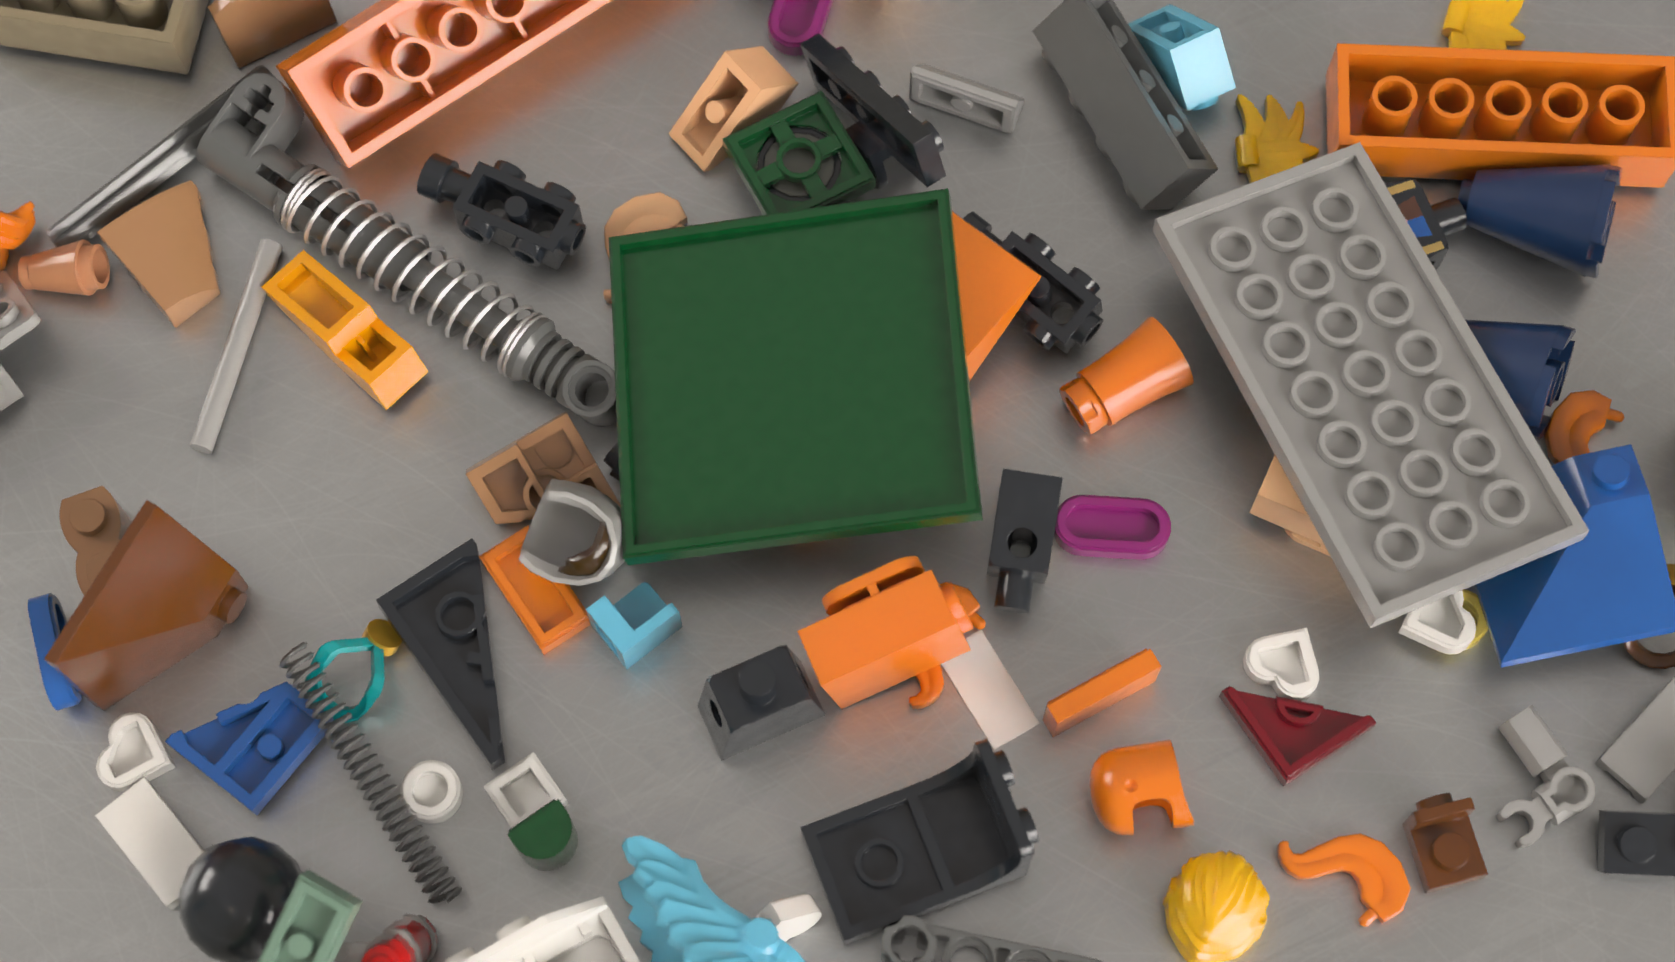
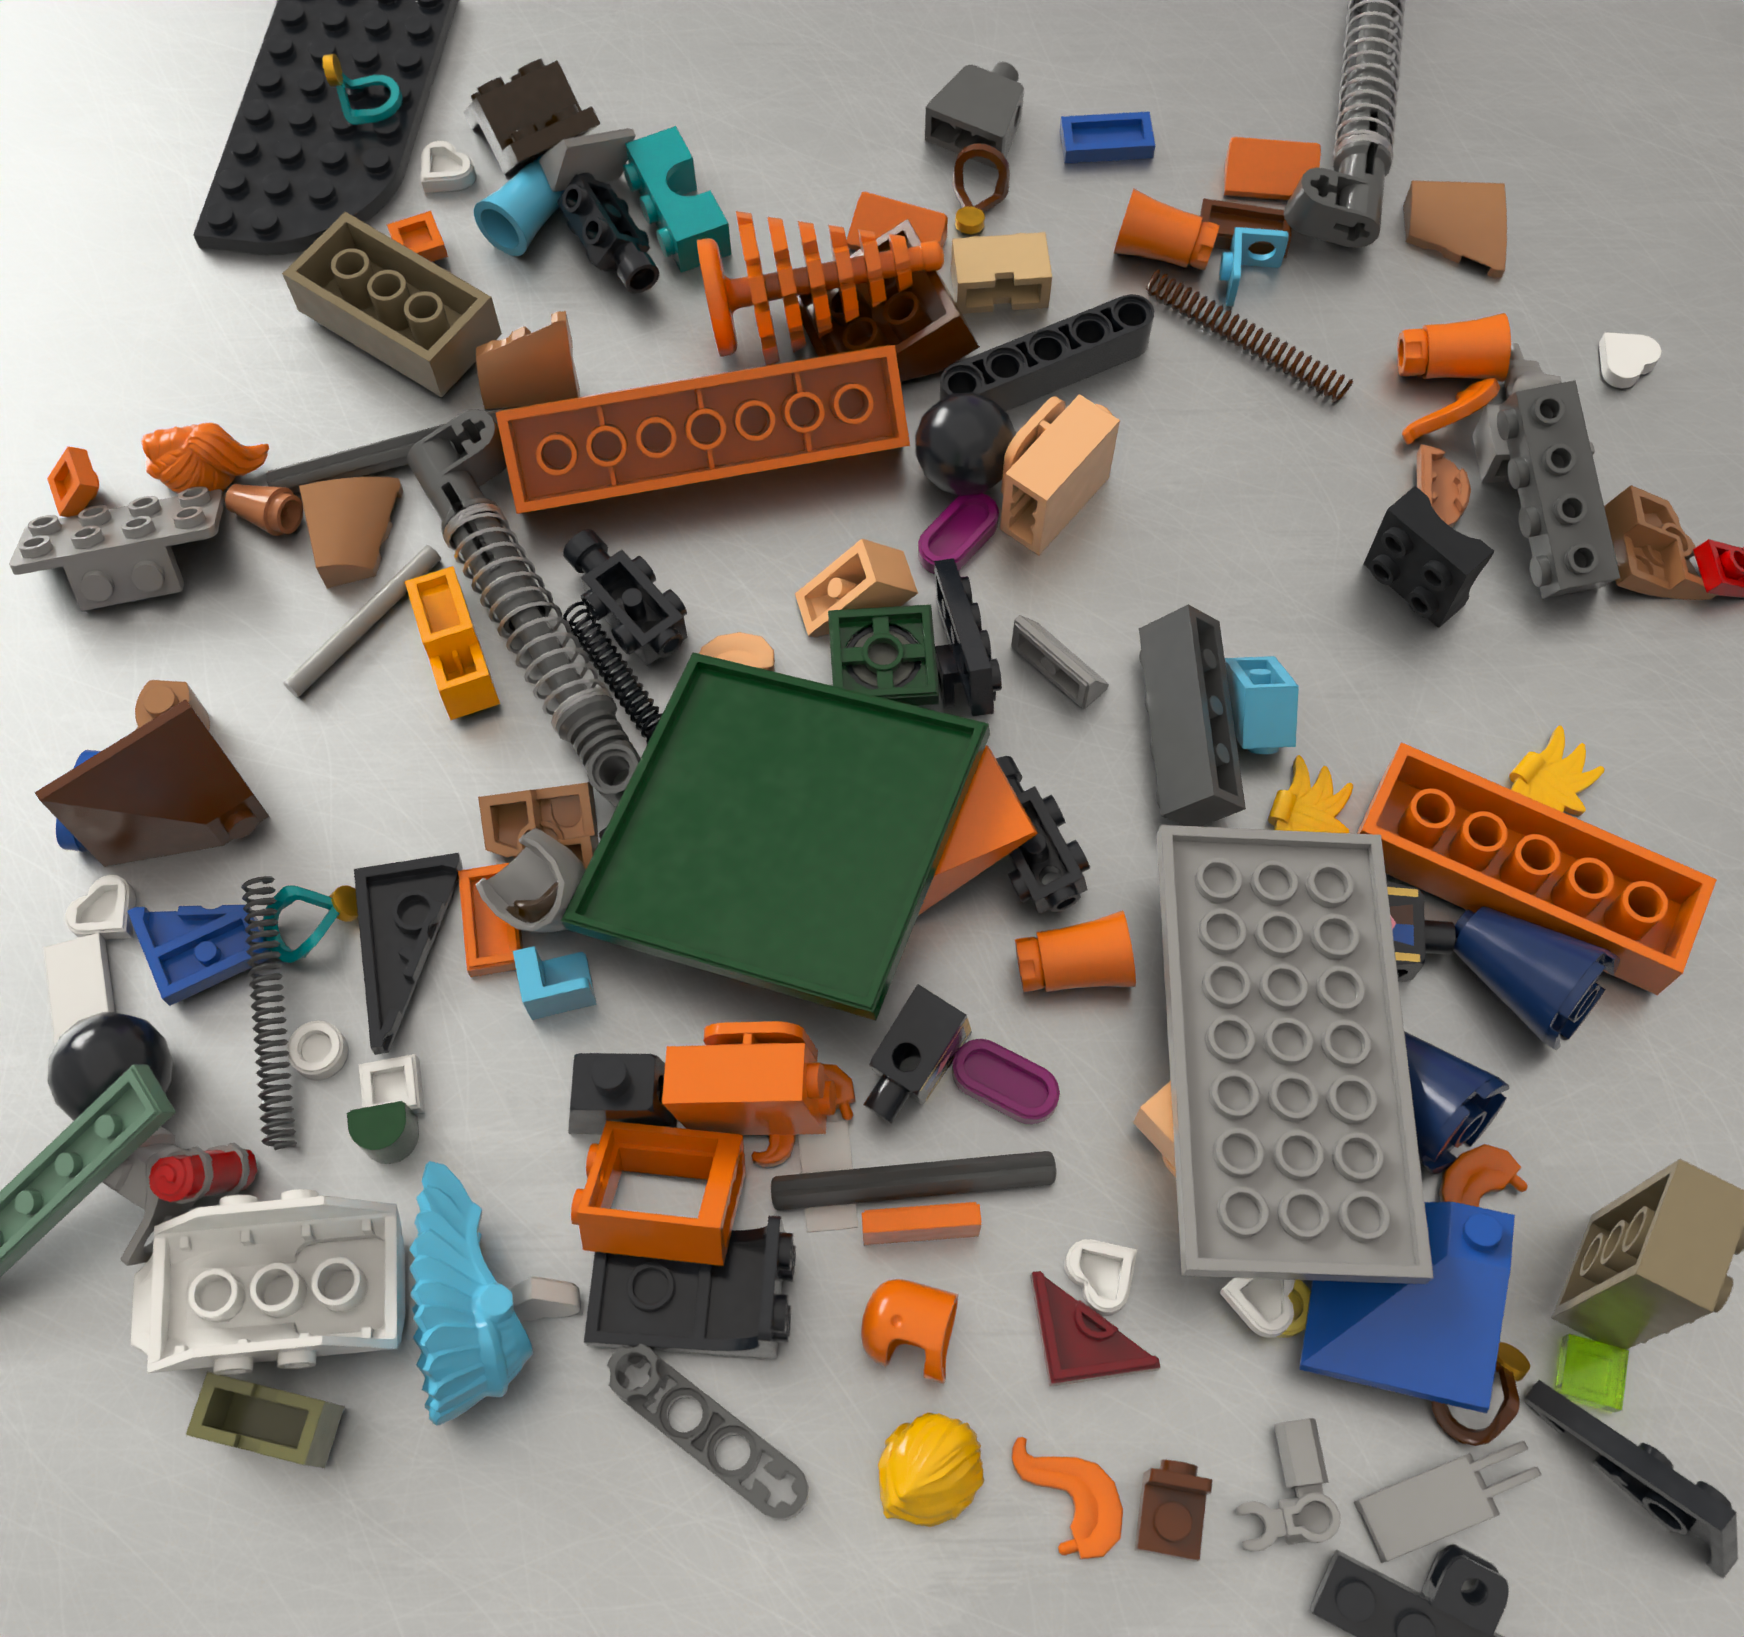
camera: 25 degrees right, 5 degrees down
none -> black piece [563,601,662,744]
none -> orange window [571,1121,746,1266]
none -> dark grey axle [771,1151,1057,1210]

